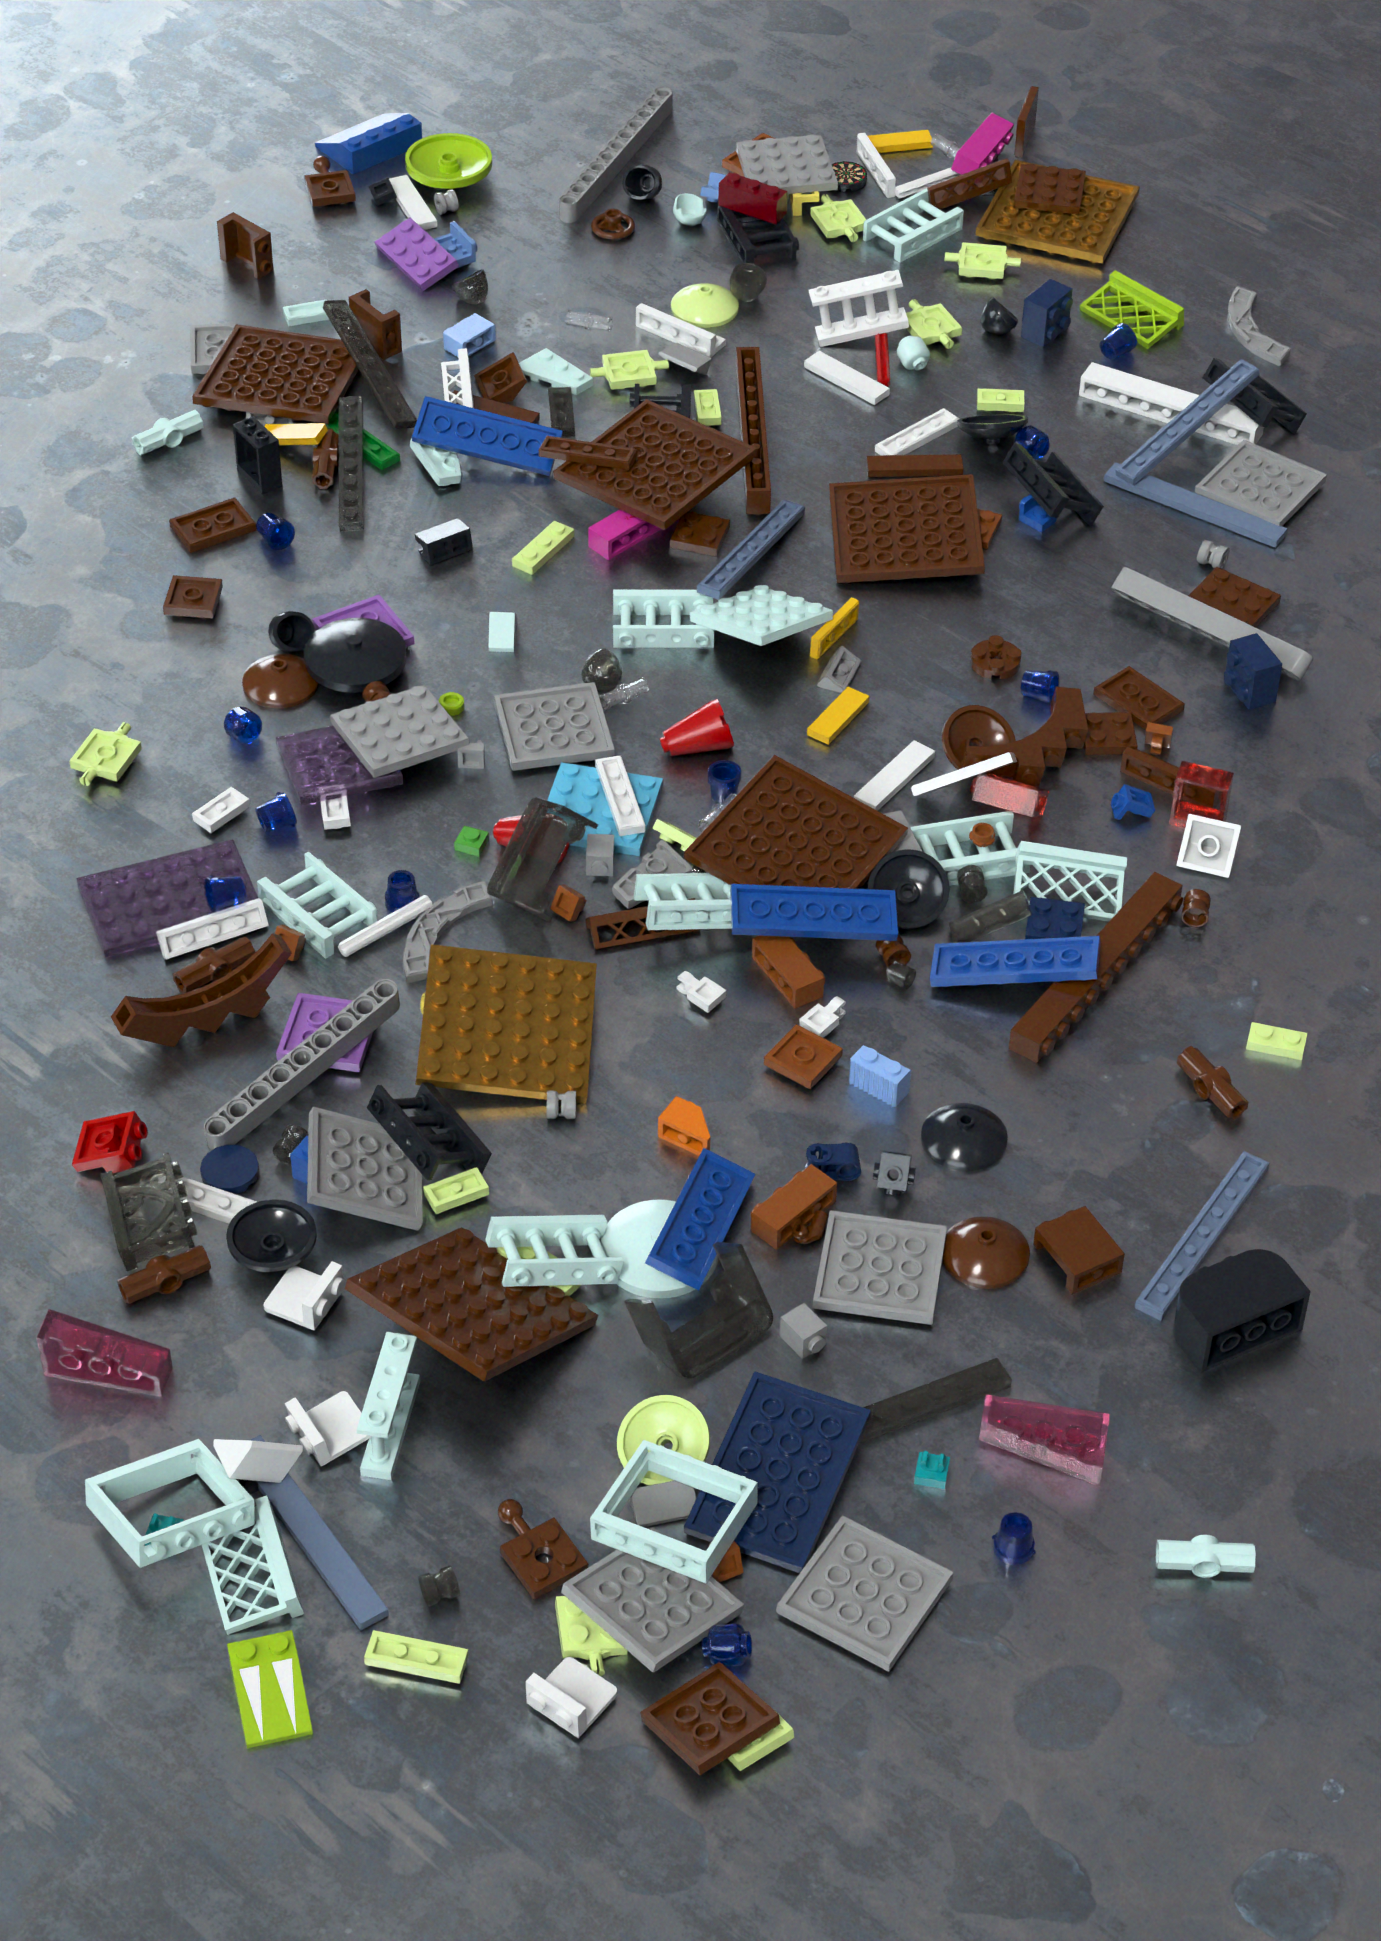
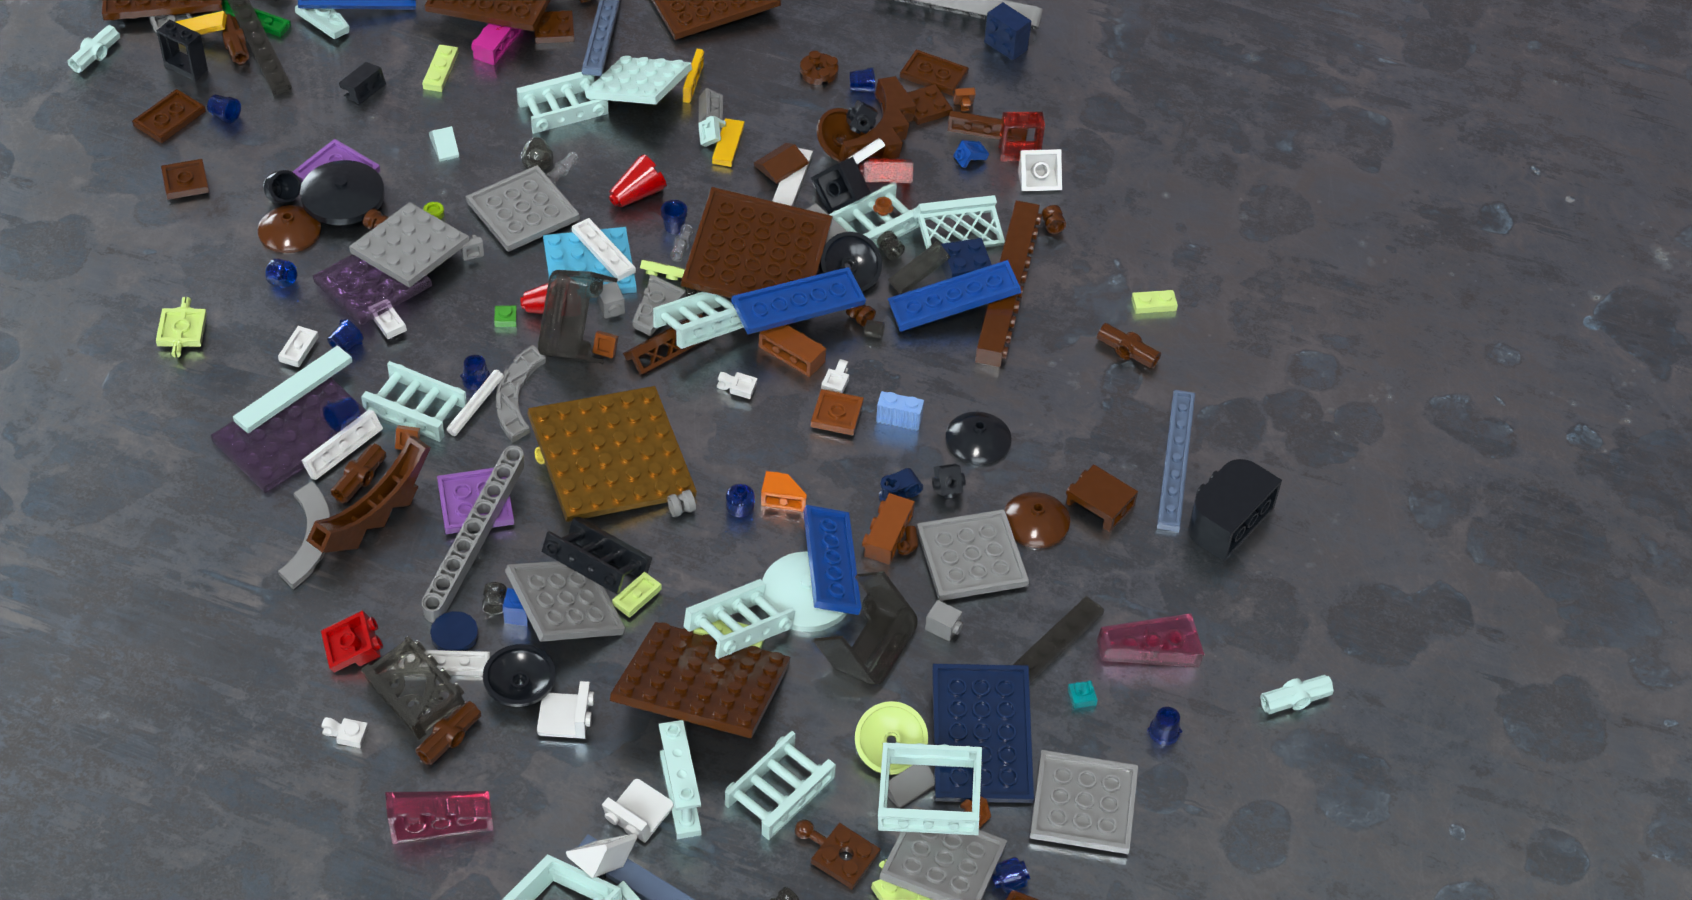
camera: 25 degrees left, 5 degrees up
none -> light aqua tile [233,345,352,433]
none -> light grey tile [278,481,330,589]
none -> white plate [322,718,368,748]
none -> light aqua bracket [698,116,726,147]
none -> light aqua fence [725,731,836,840]
none -> clear blue head [726,484,755,517]
none -> reddish brown slope [754,143,809,184]
none -> black slope [811,157,871,214]
none -> black brick [846,99,878,134]

